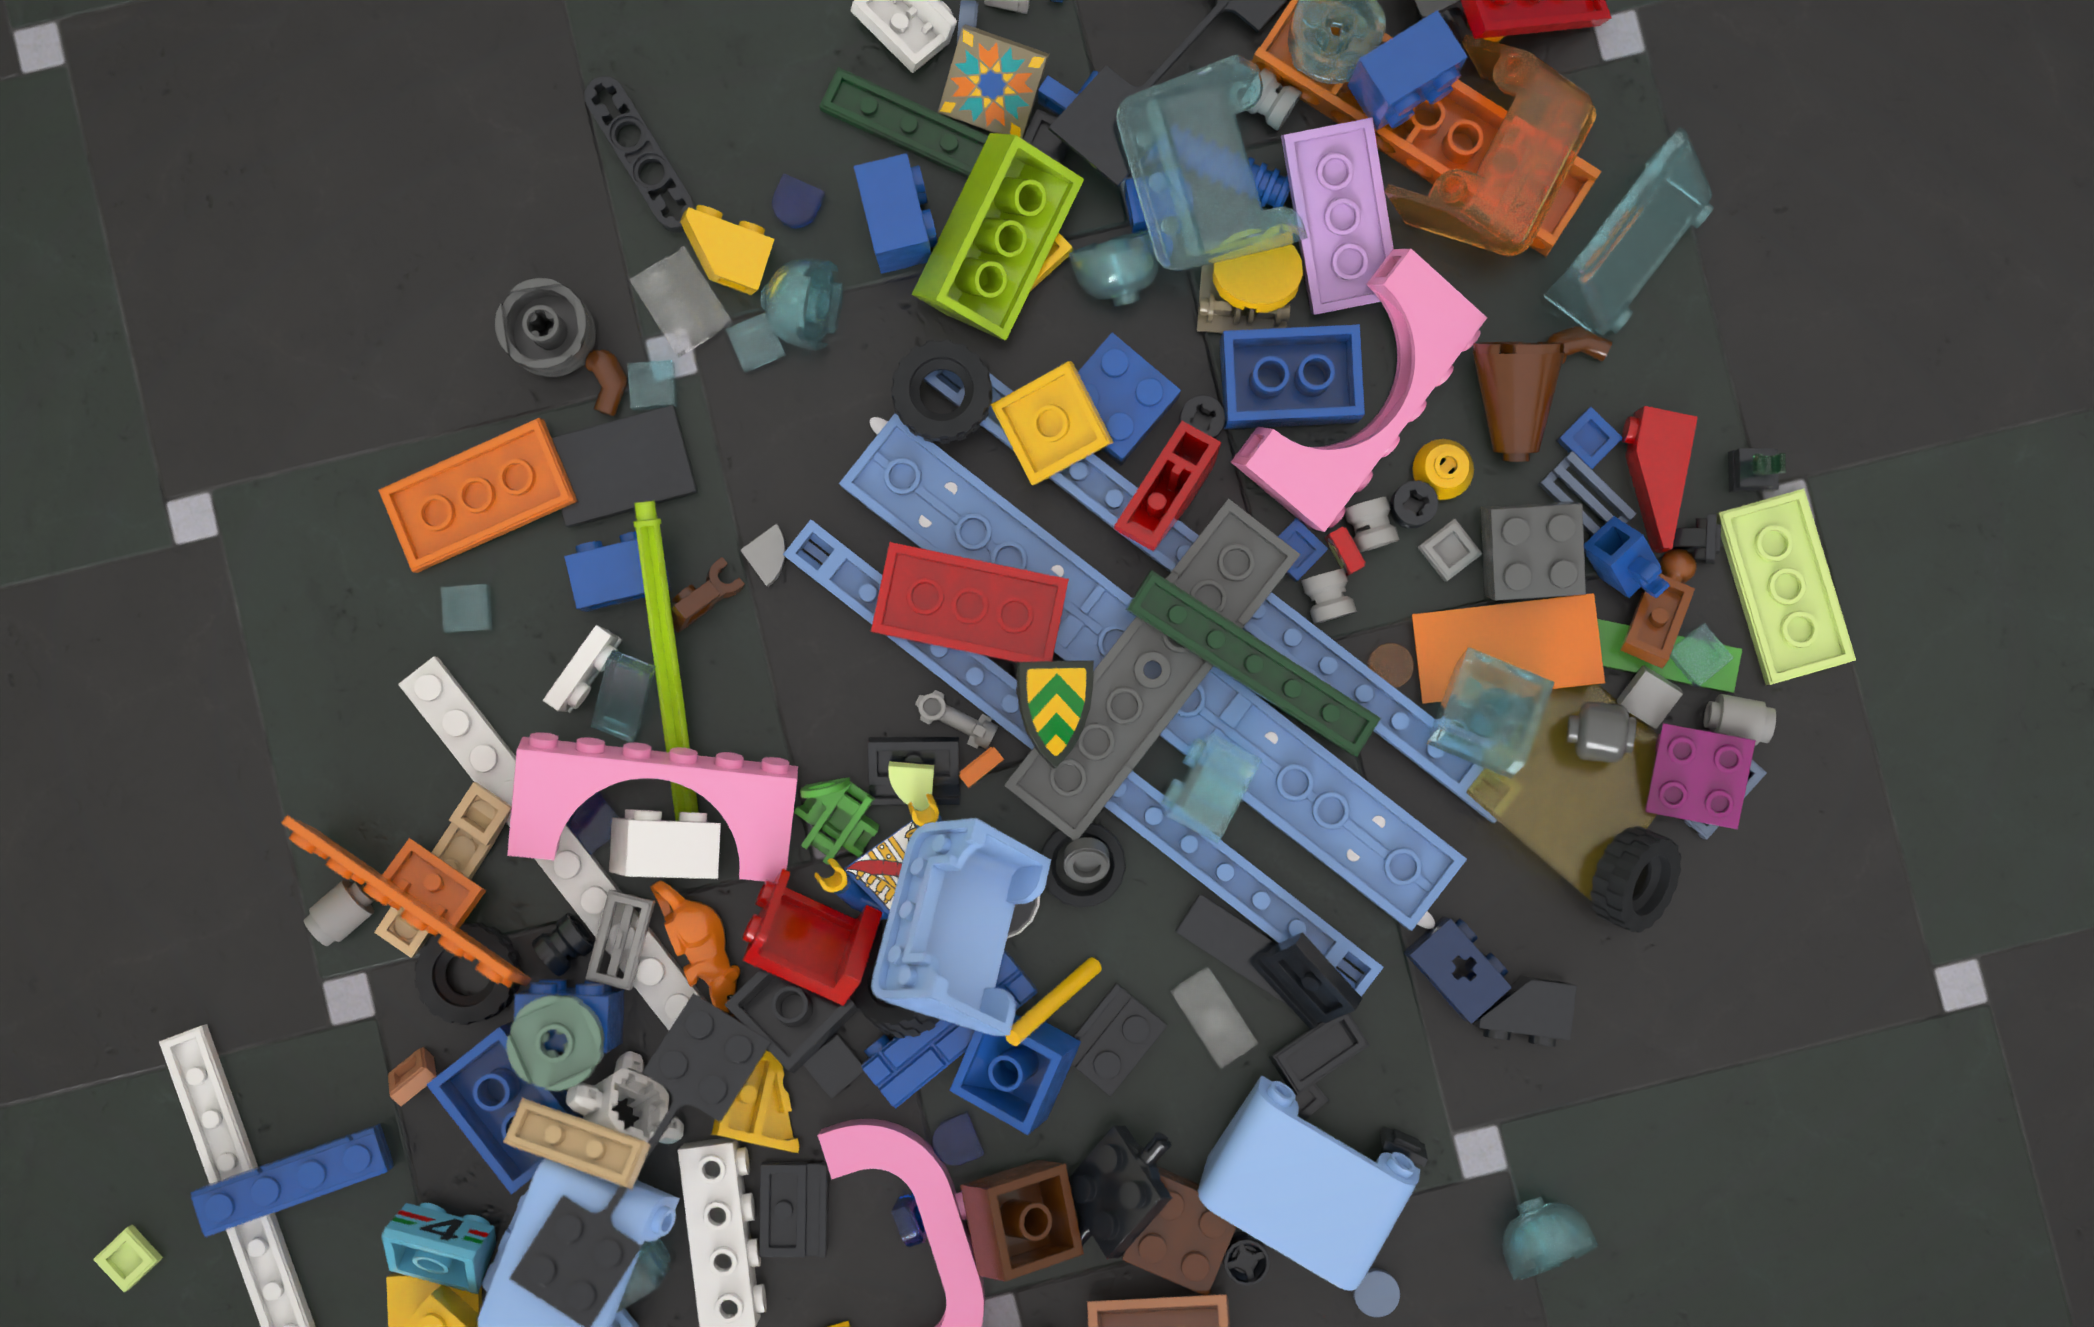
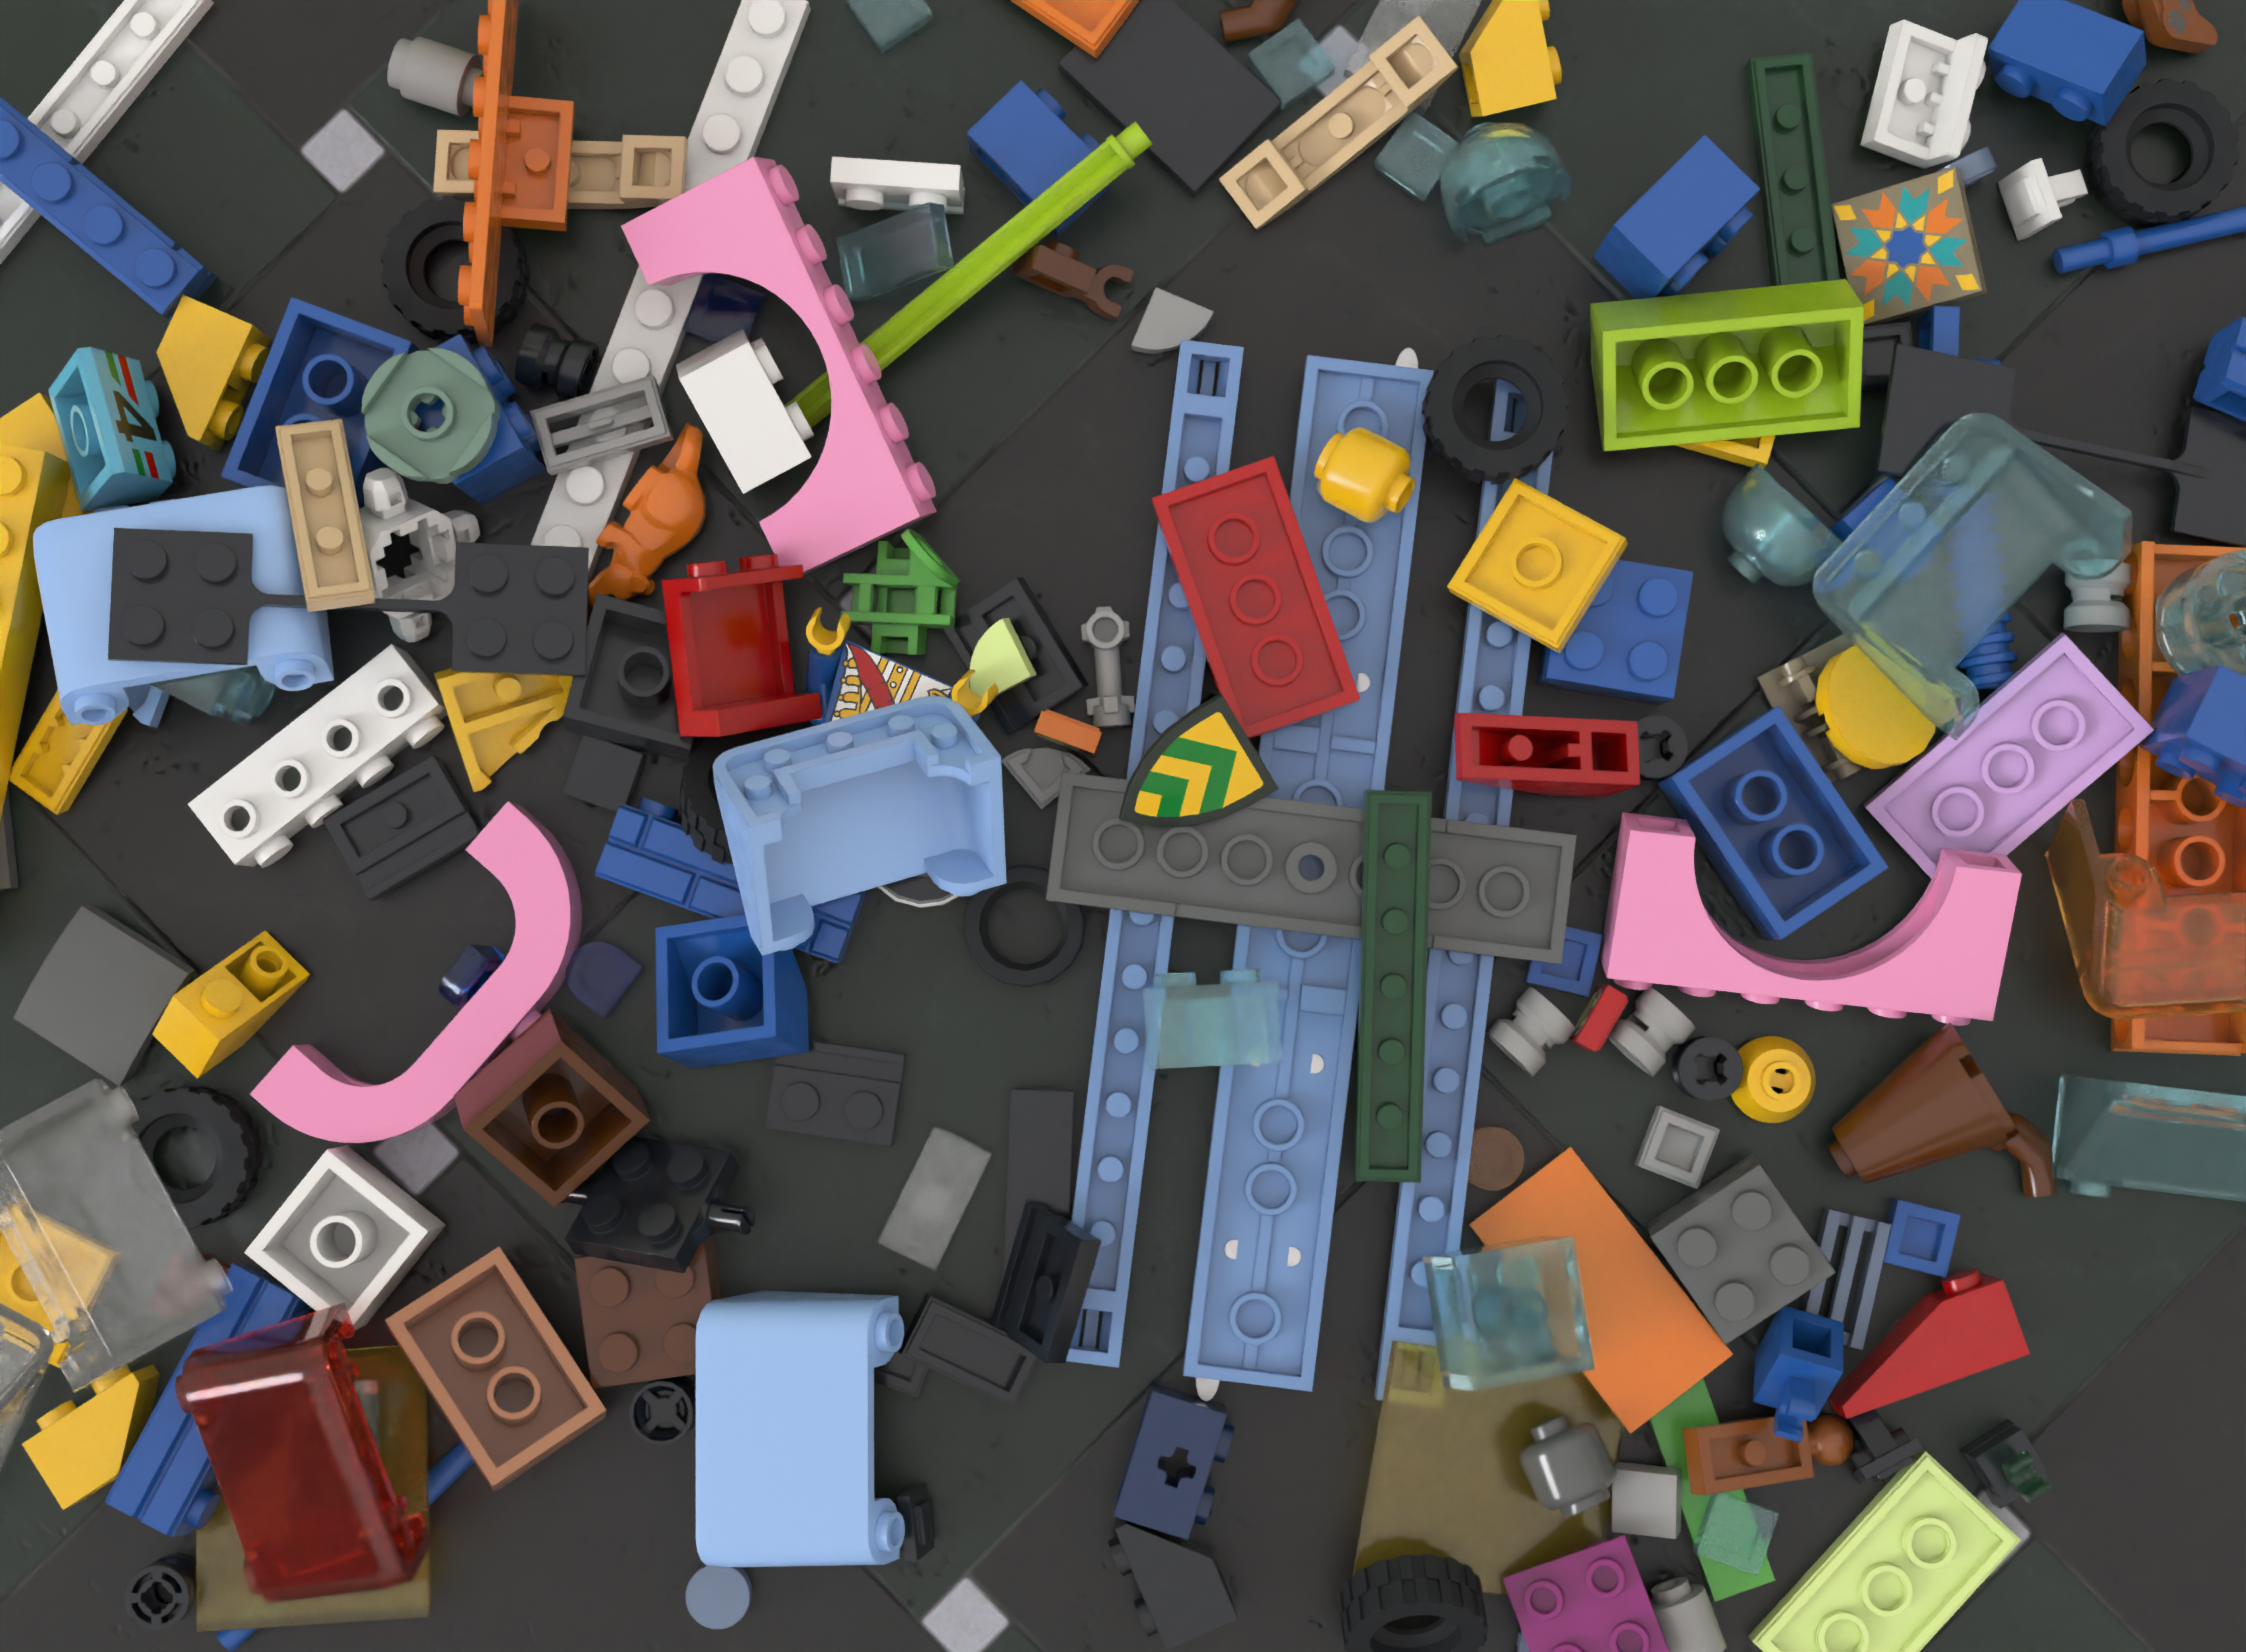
camera: 60 degrees right, 0 degrees up
nougat tile [388,1047,437,1106] -> none
clear blue tile [772,173,825,228] -> none
yellow bar [1005,957,1102,1046] -> none
dark grey tile [1063,838,1110,883] -> none
none -> yellow slope [156,295,271,452]
none -> light grey tile [1001,747,1091,810]
none -> tan slope [1219,15,1459,230]
none -> yellow head [1314,427,1415,523]

